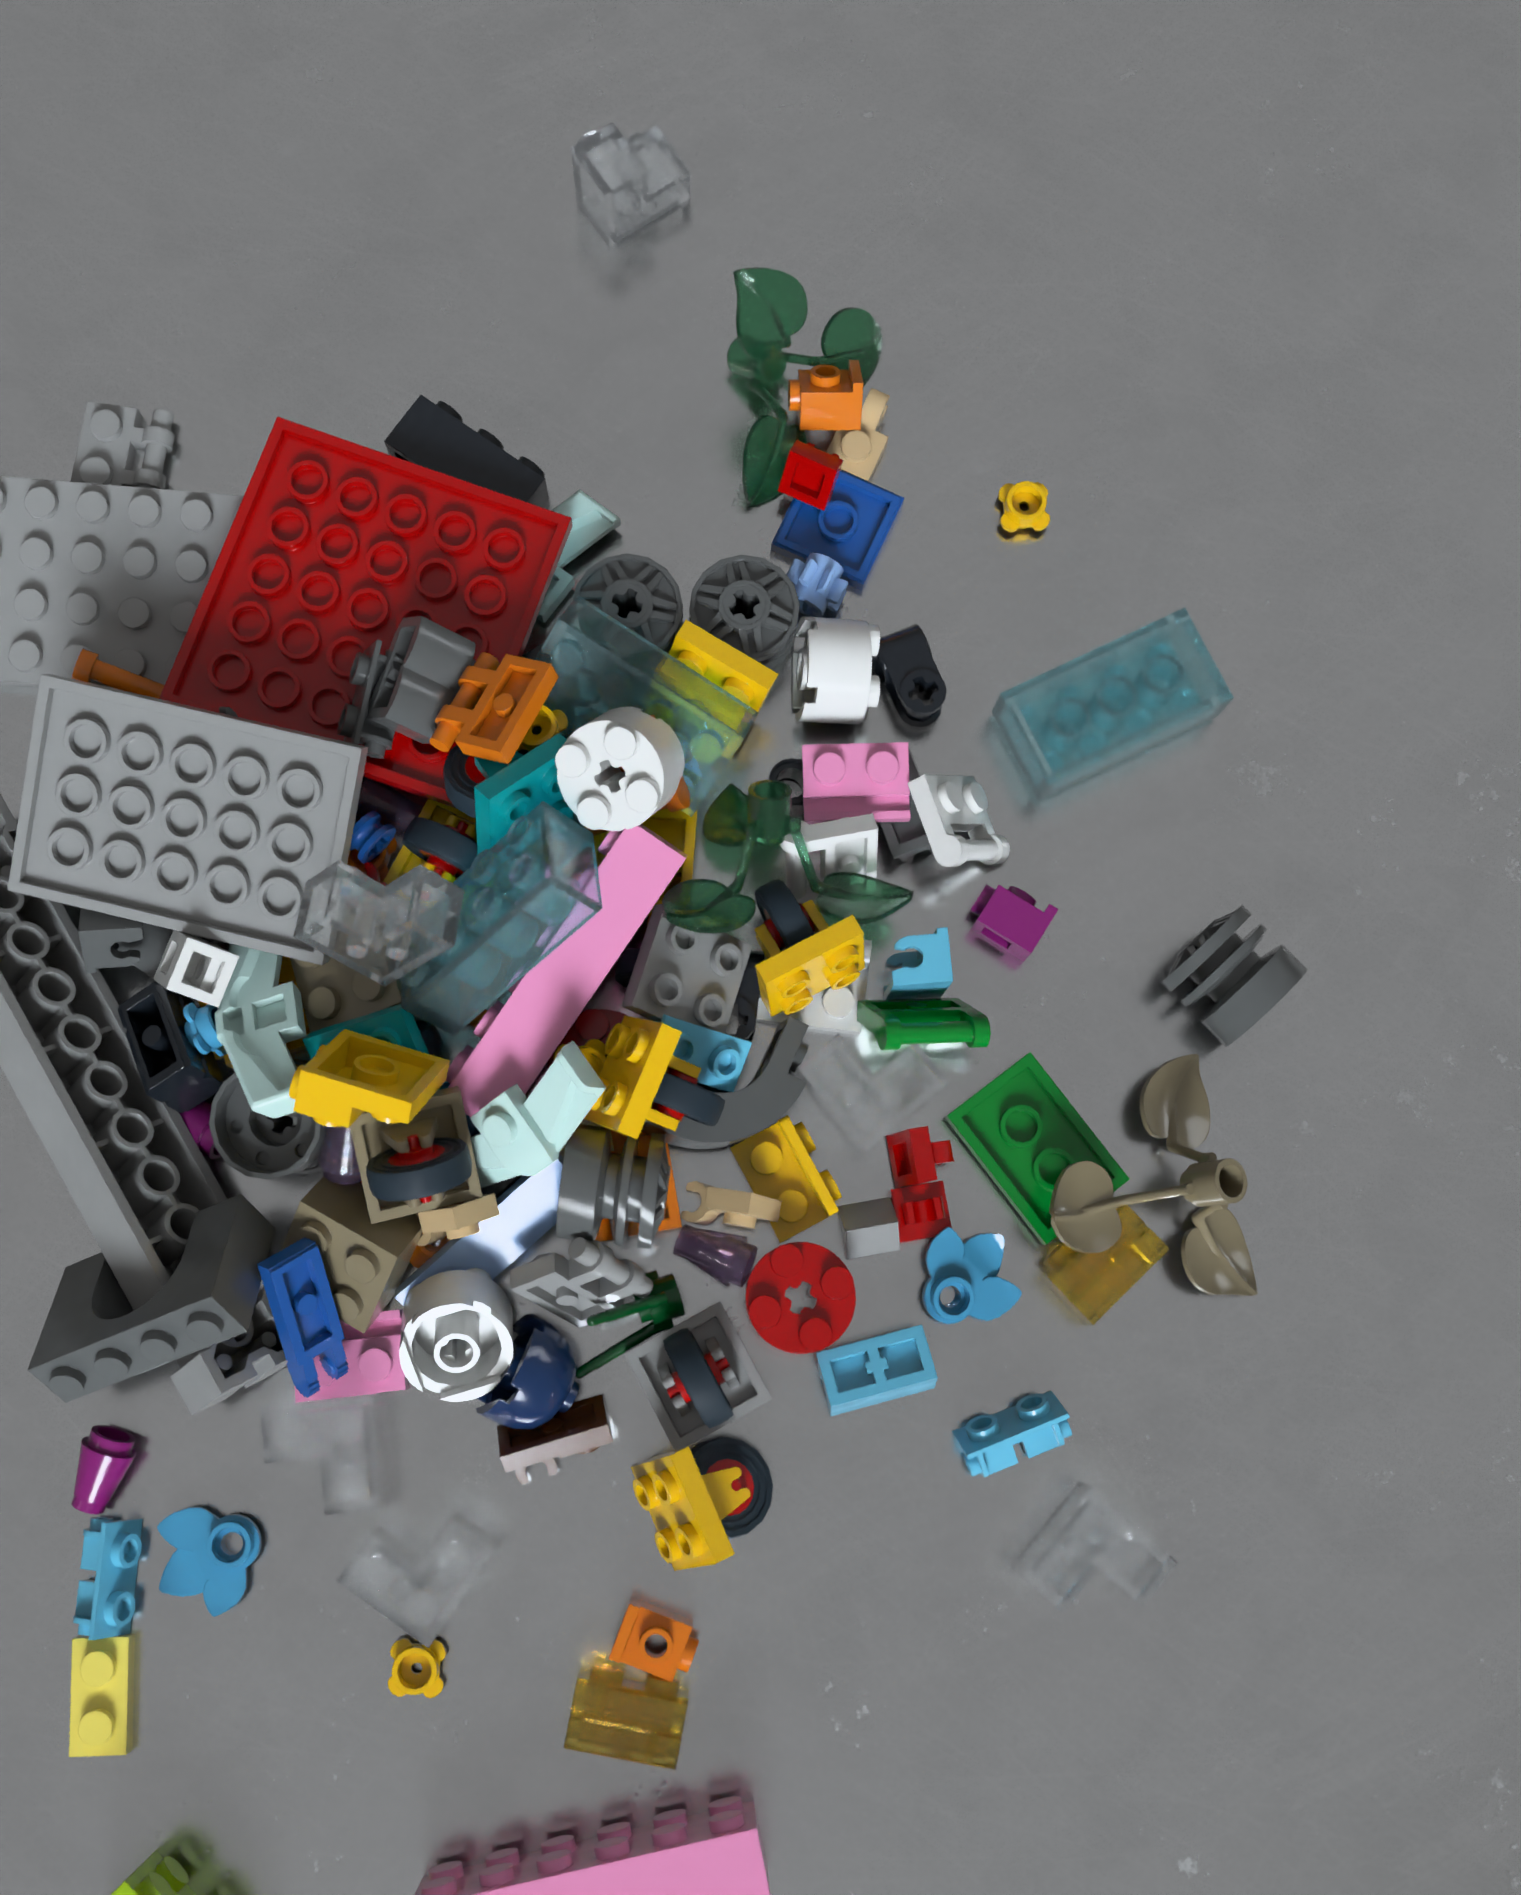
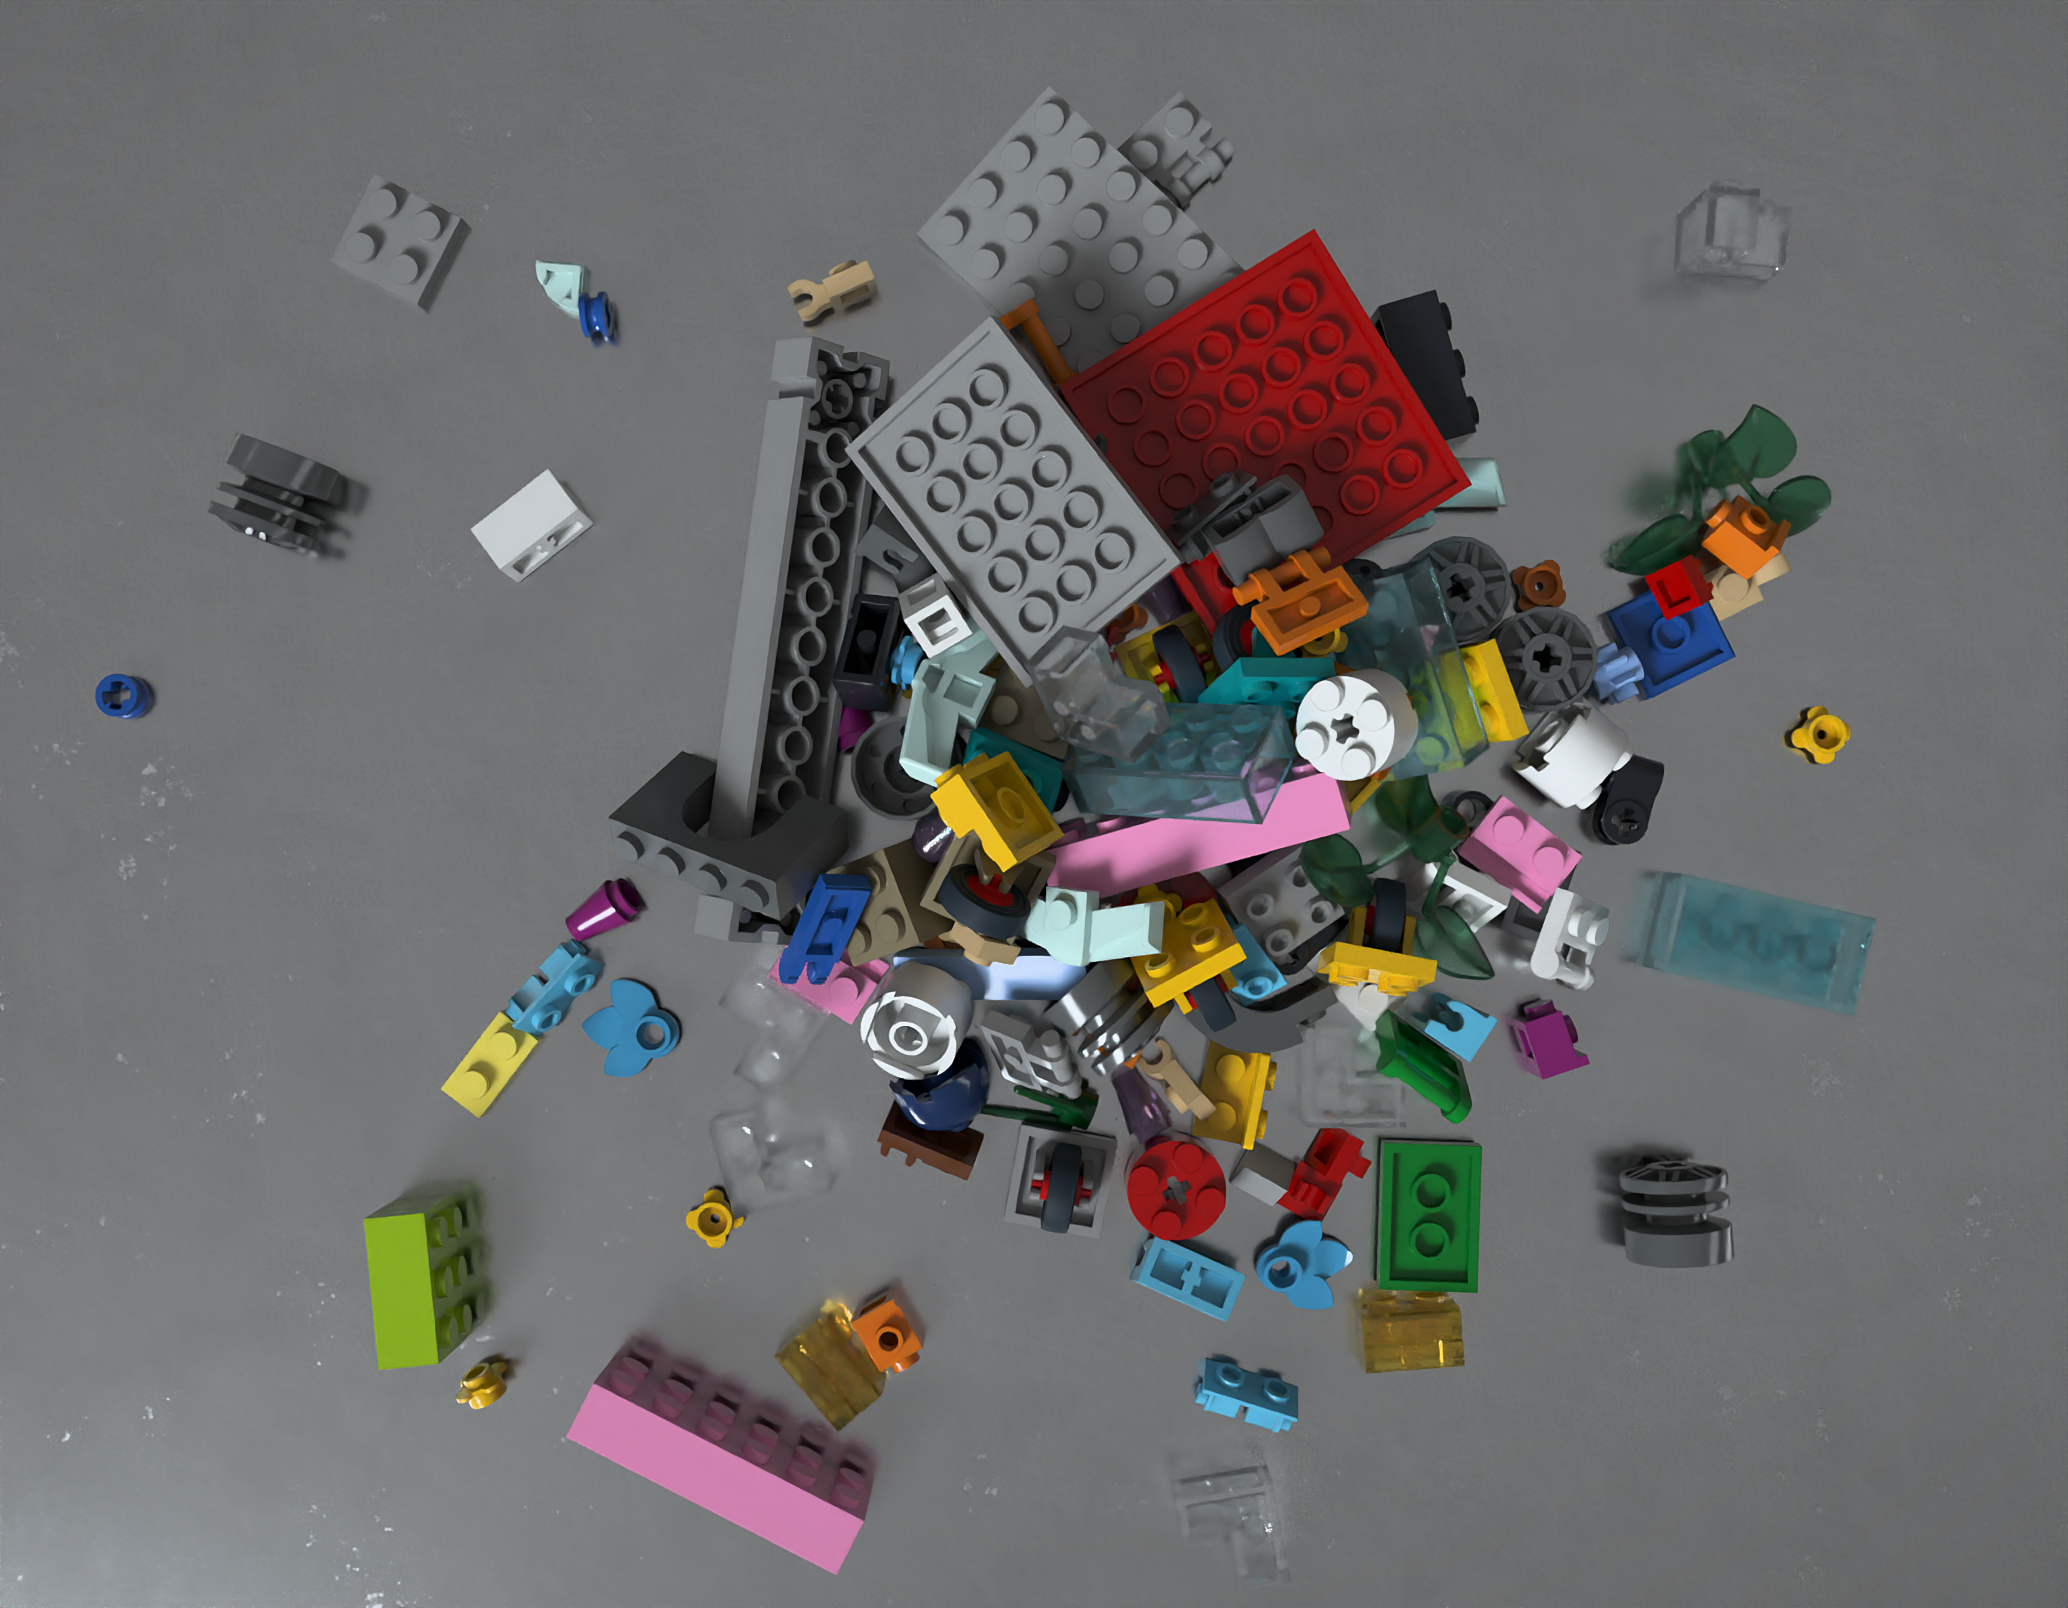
camera: 50 degrees right, 10 degrees up
blue bush [350,810,396,863] -> none
yellow plate [631,1437,773,1571] -> none
dark tan plant [1049,1054,1258,1296] -> none
none -> orange plate [1512,560,1566,612]

